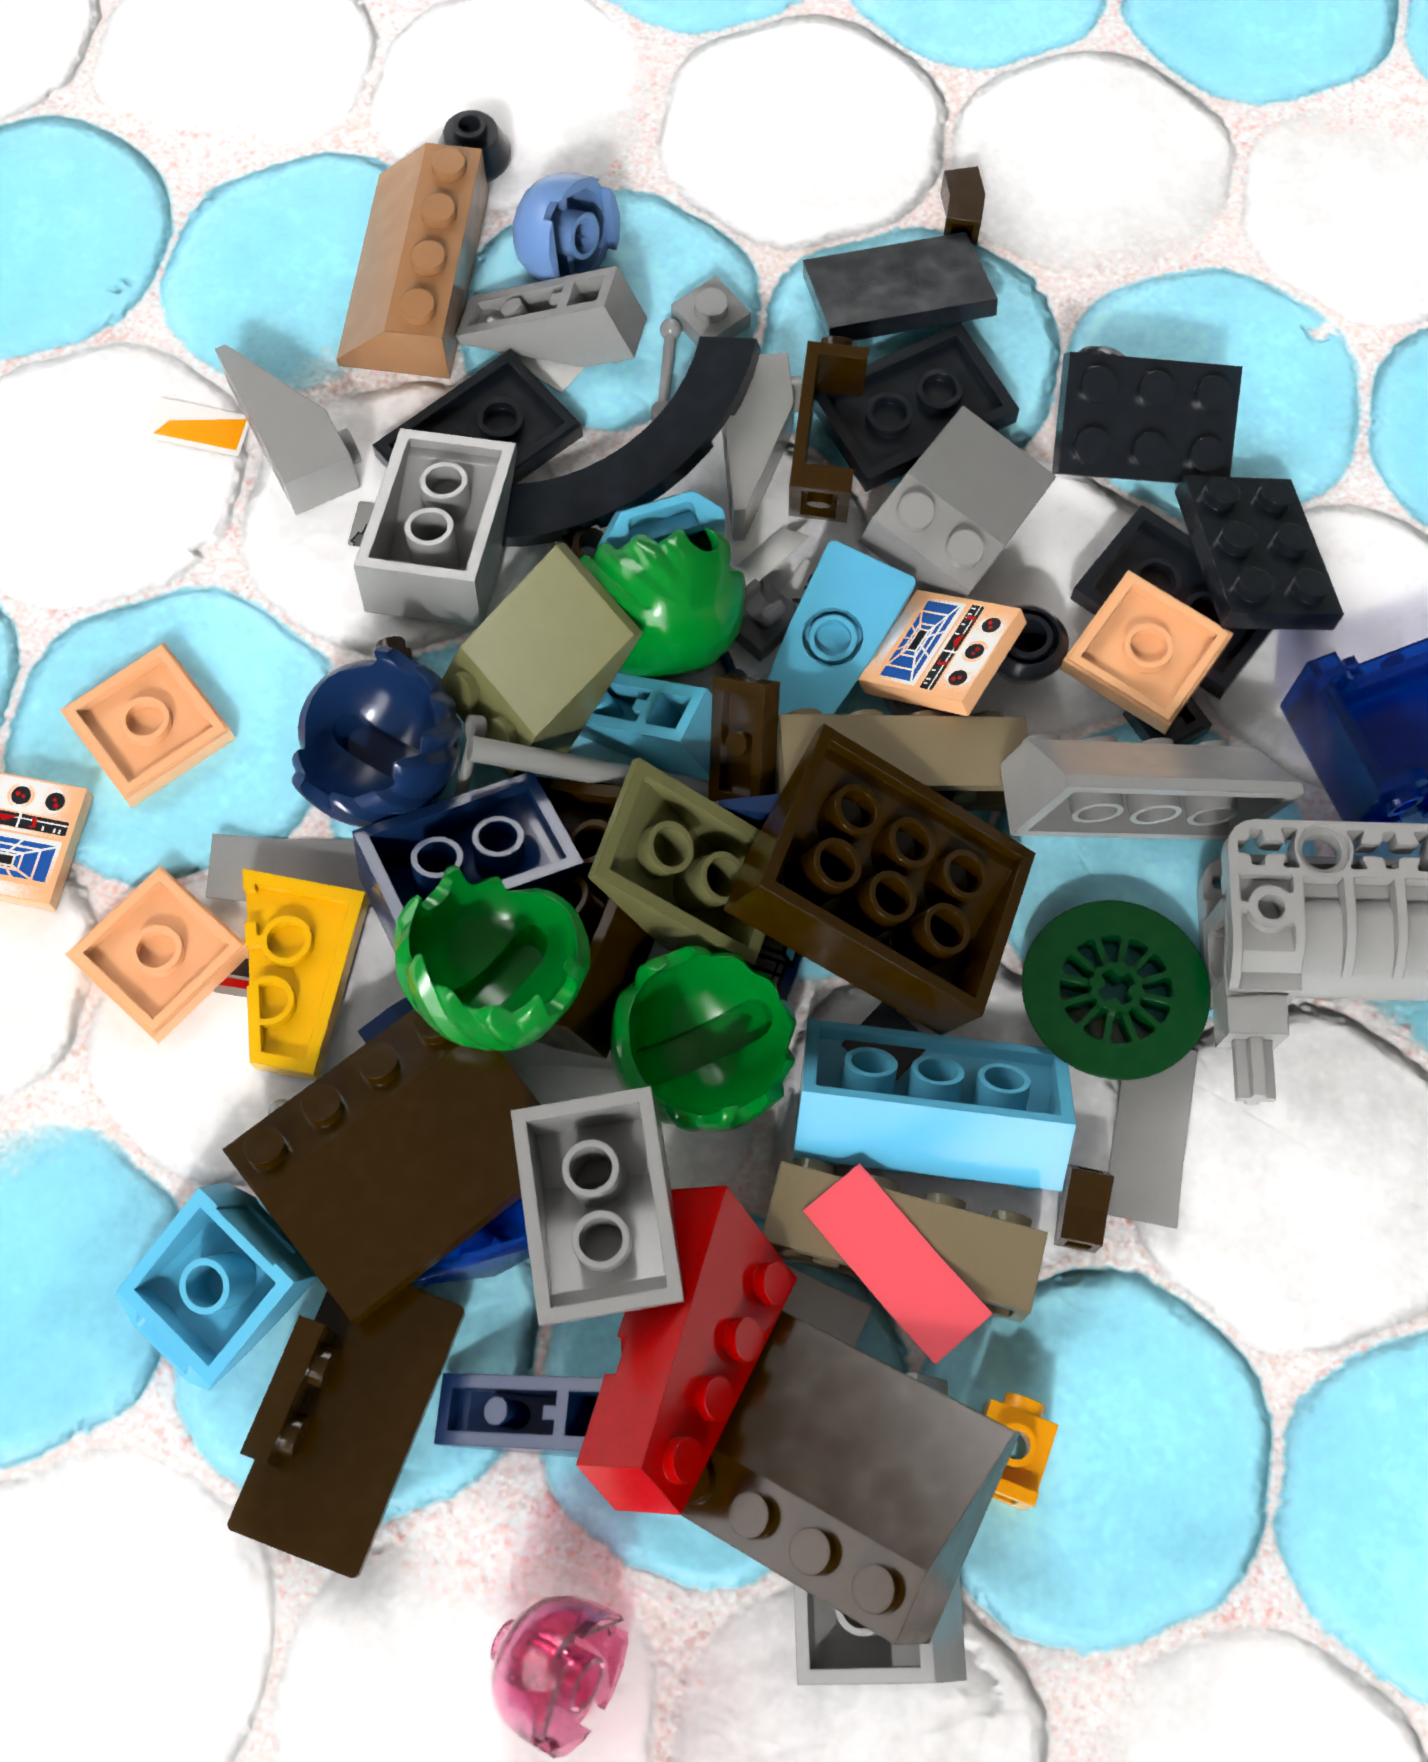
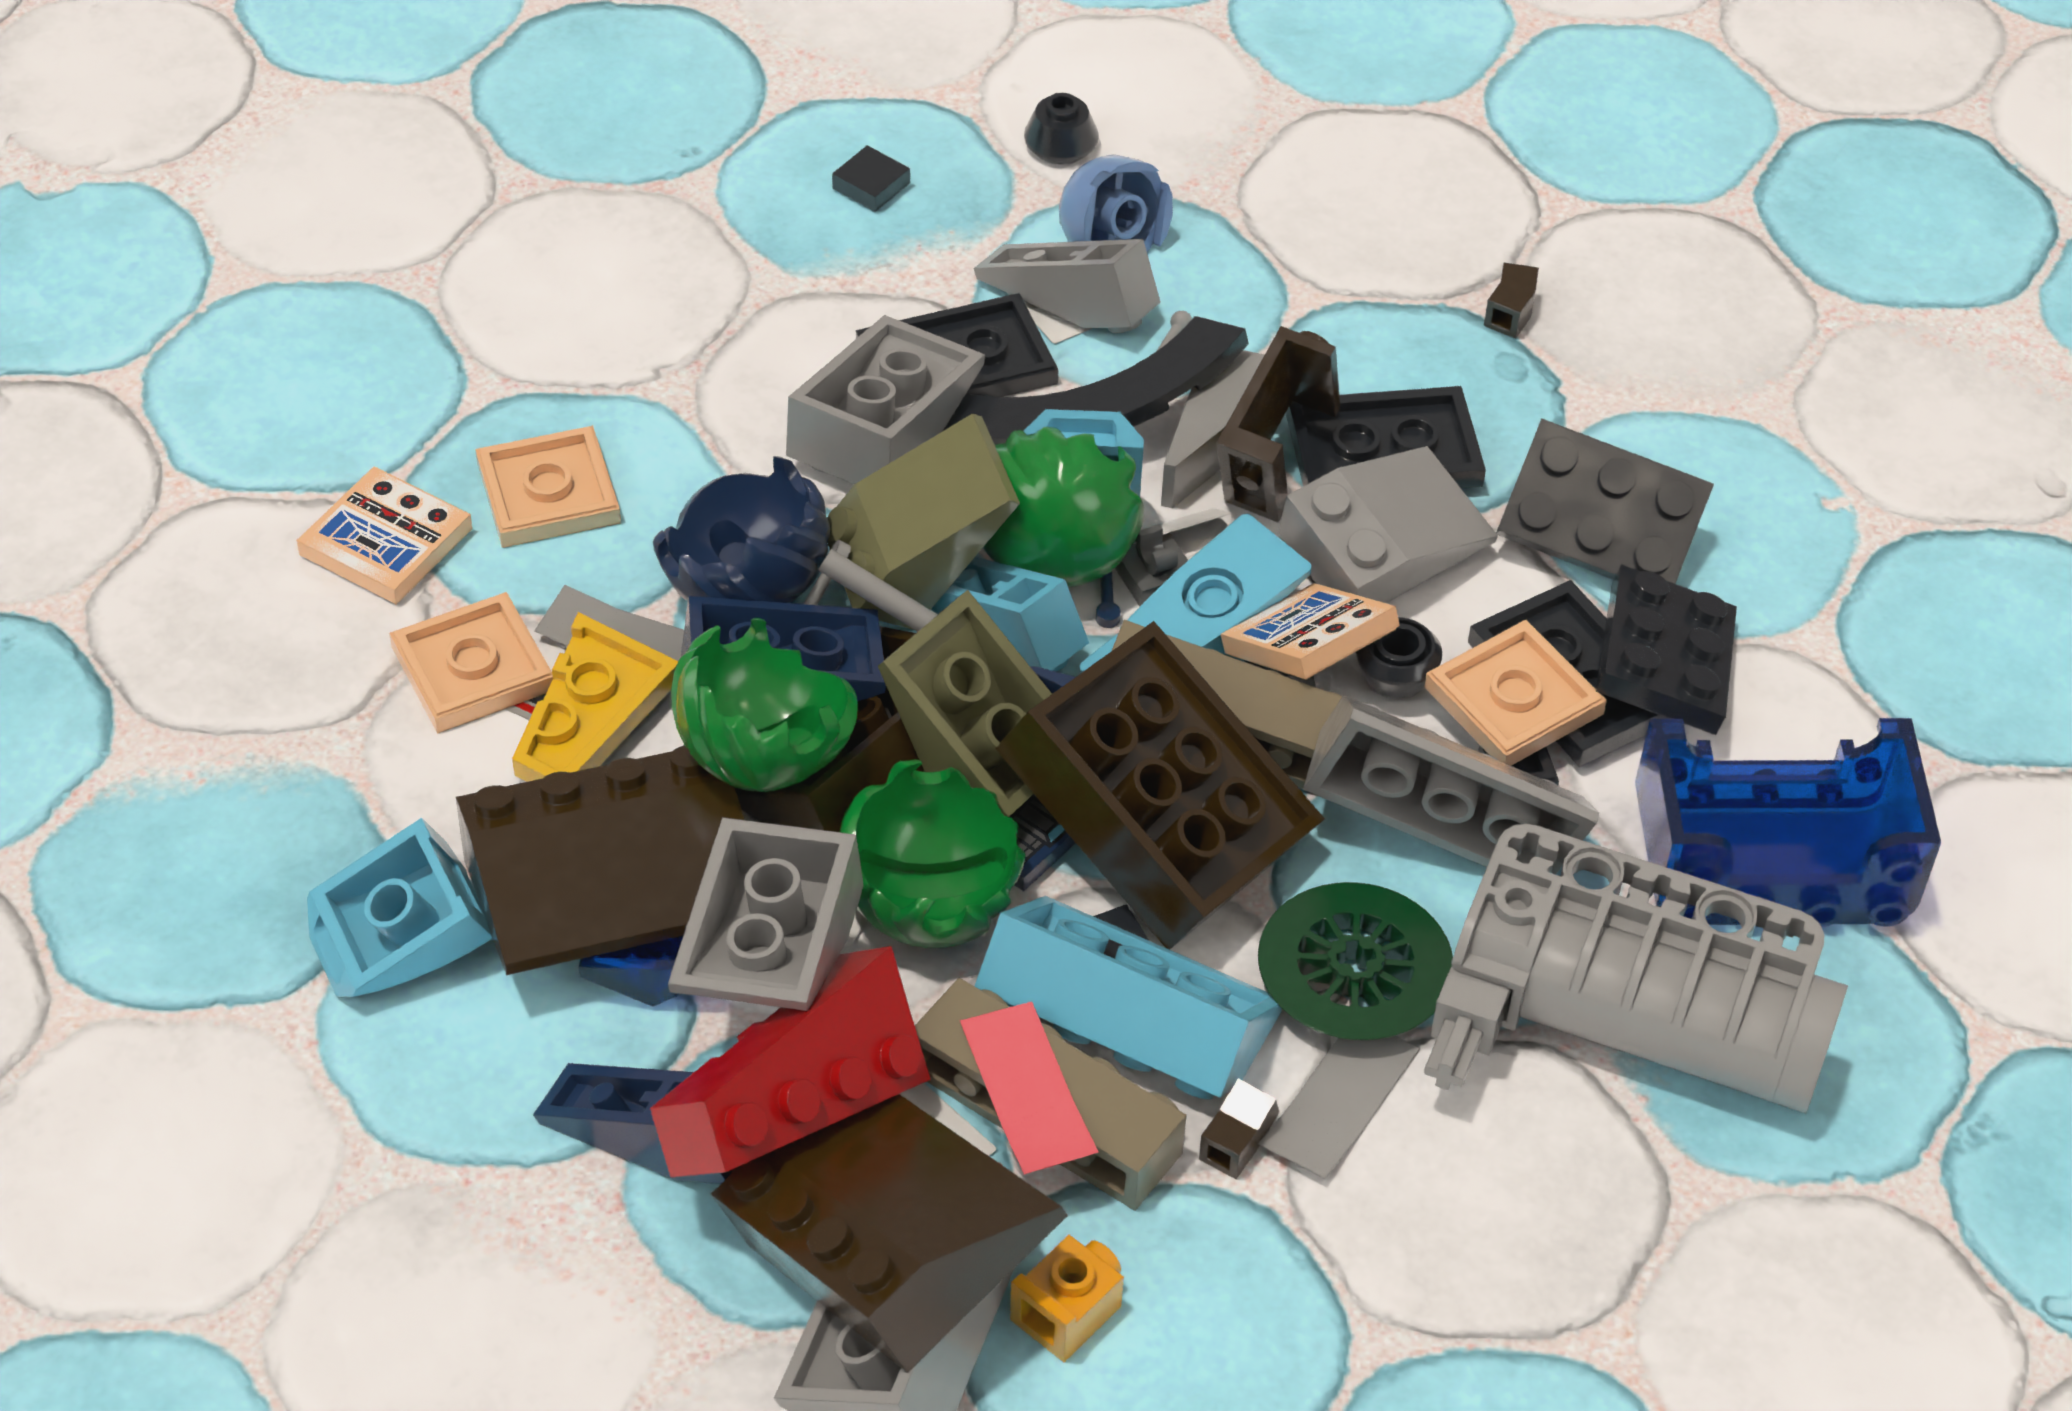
camera: 20 degrees right, 20 degrees down
sticker [145,398,250,457] -> none
light grey slope [215,344,362,515] -> none
dark brown bracket [227,1286,465,1578] -> none
medium nougat slope [336,143,489,379] -> none
clear pink cylinder [490,1596,628,1759] -> none
light grey plate [671,276,751,346] -> none
dark brown plate [708,673,780,802] -> none
black tile [803,232,998,341] -> none
none -> black tile [832,145,910,212]

